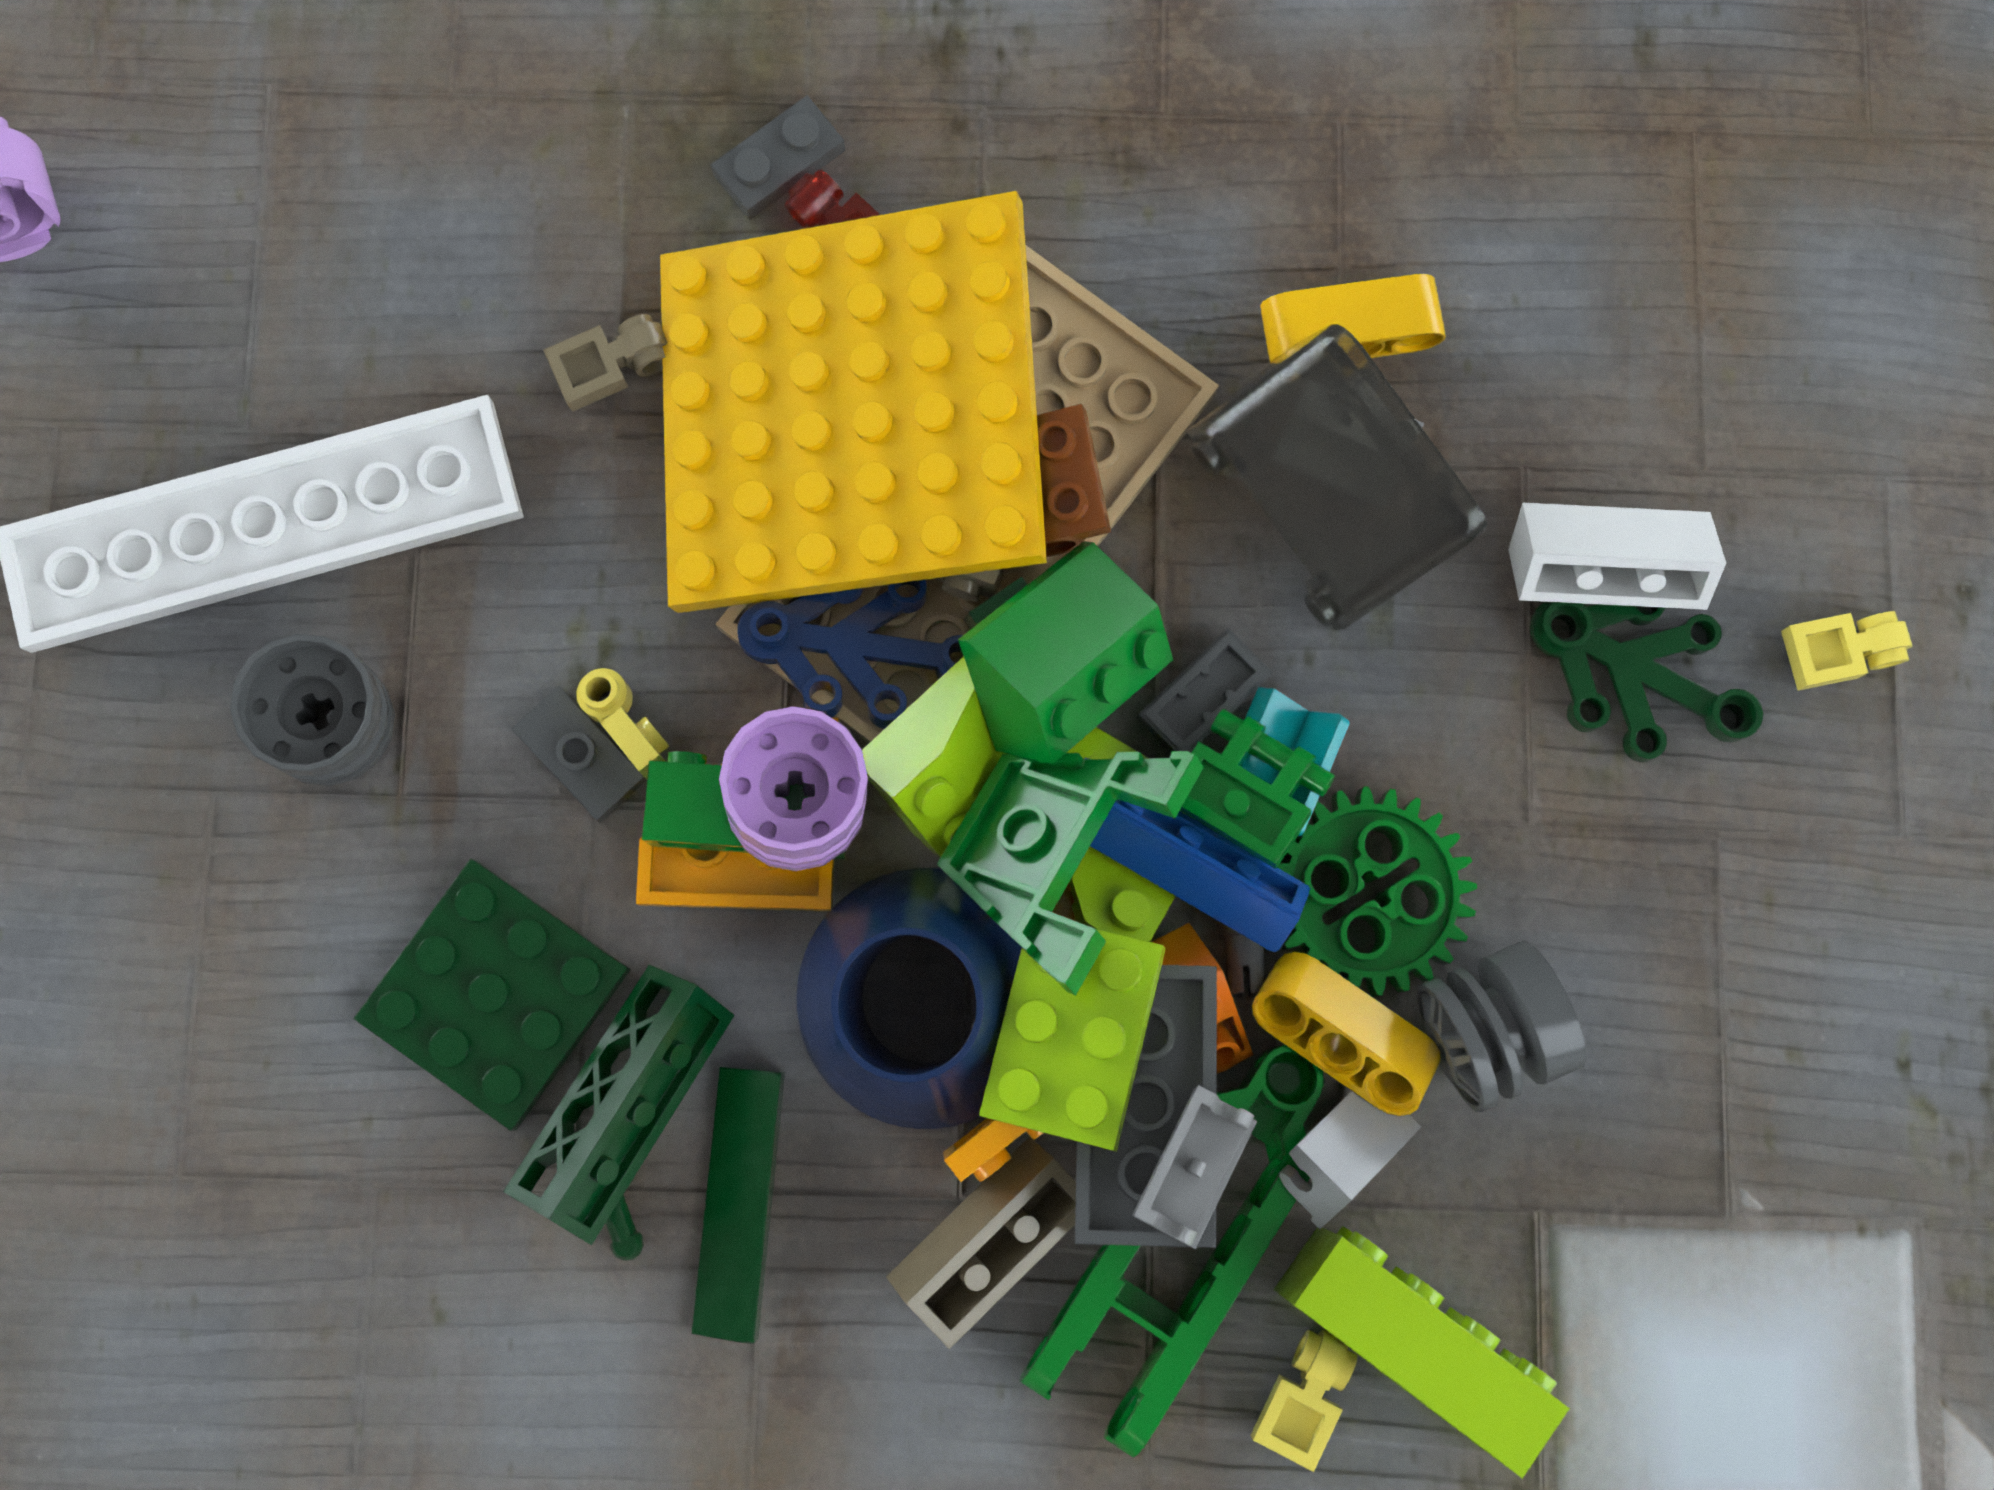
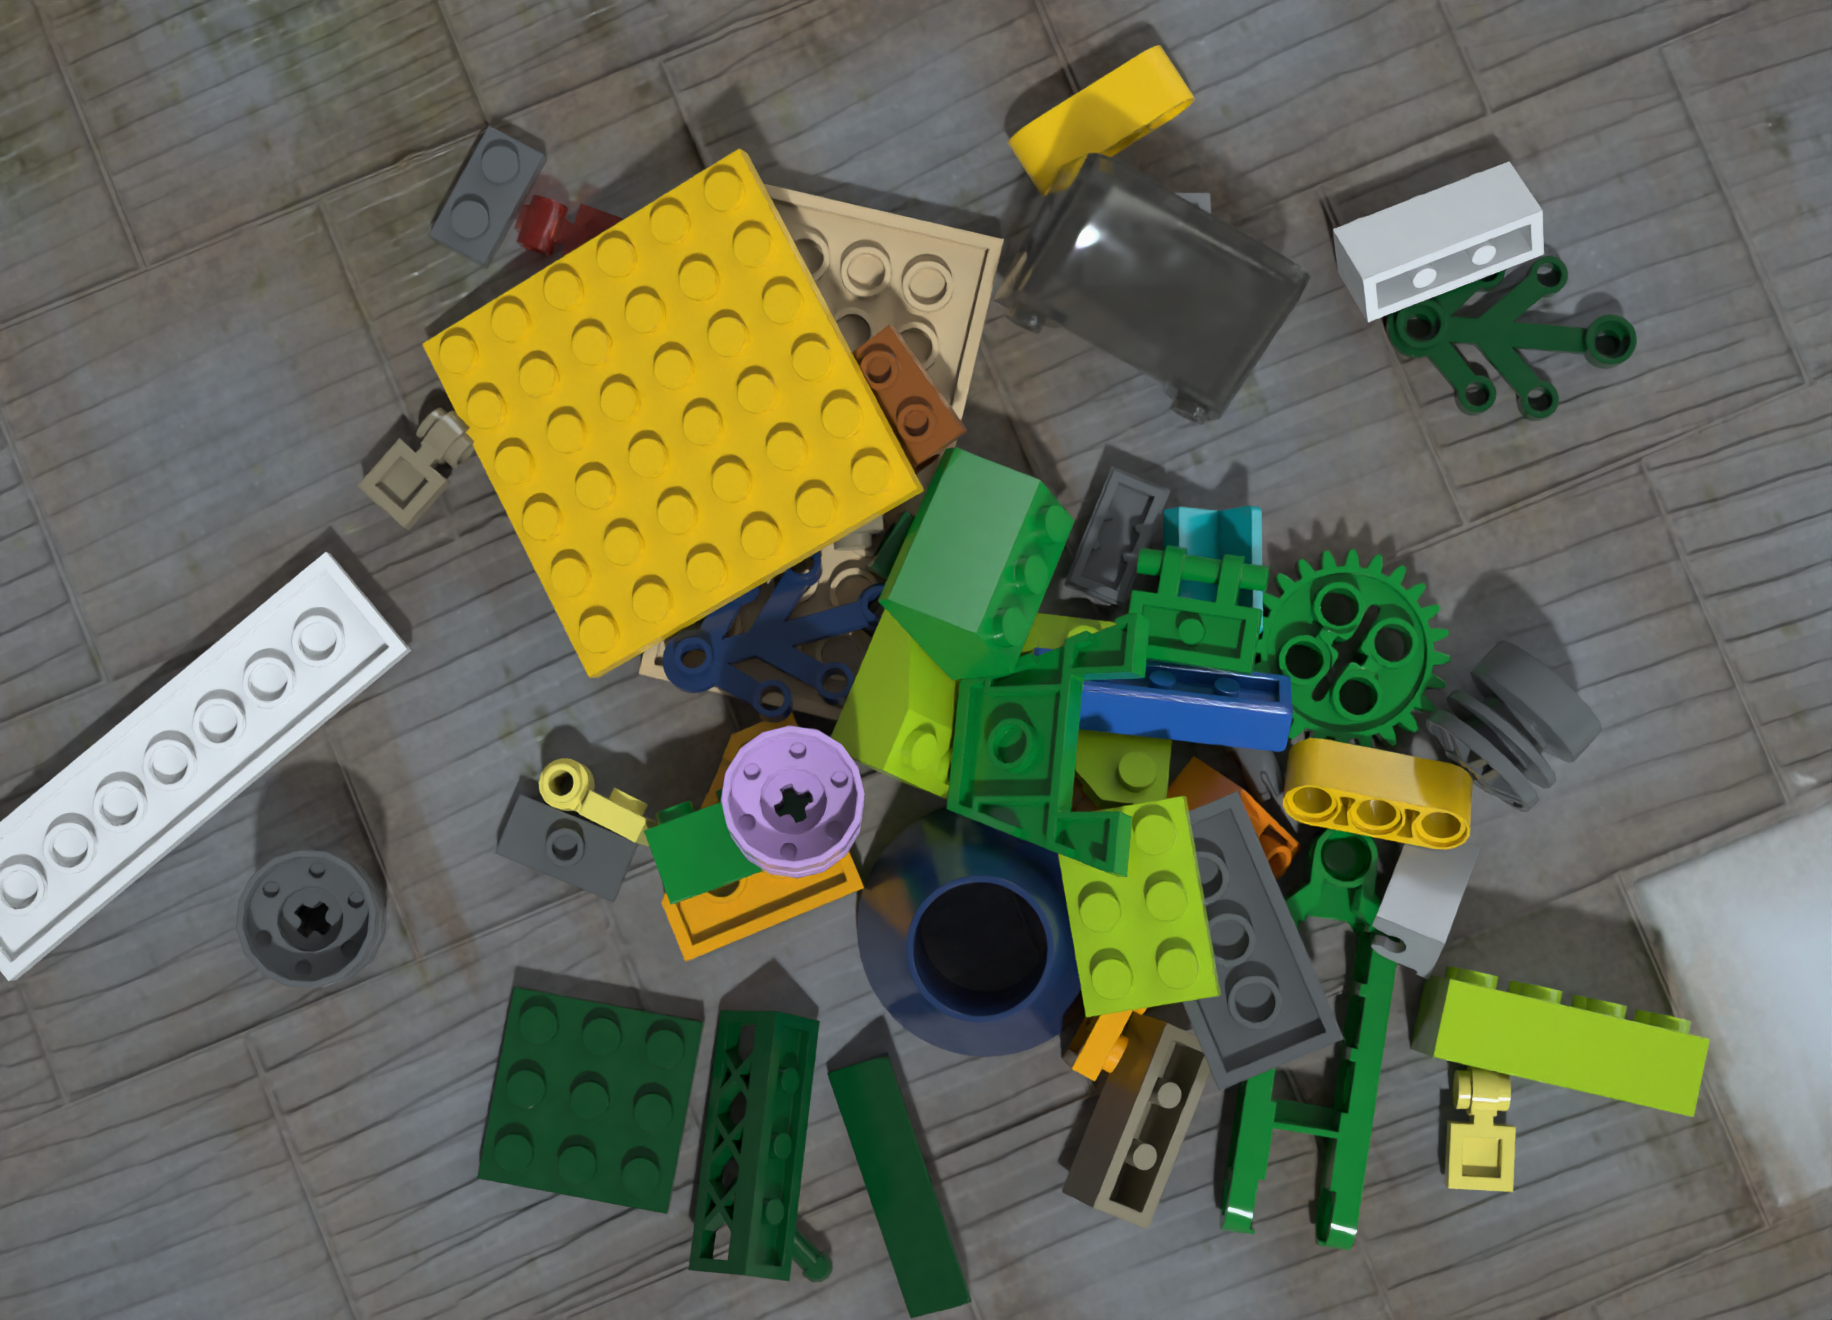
camera: 20 degrees left, 5 degrees up
light grey hinge [1132,1085,1257,1249] -> none
light yellow plate [1781,611,1913,691] -> none

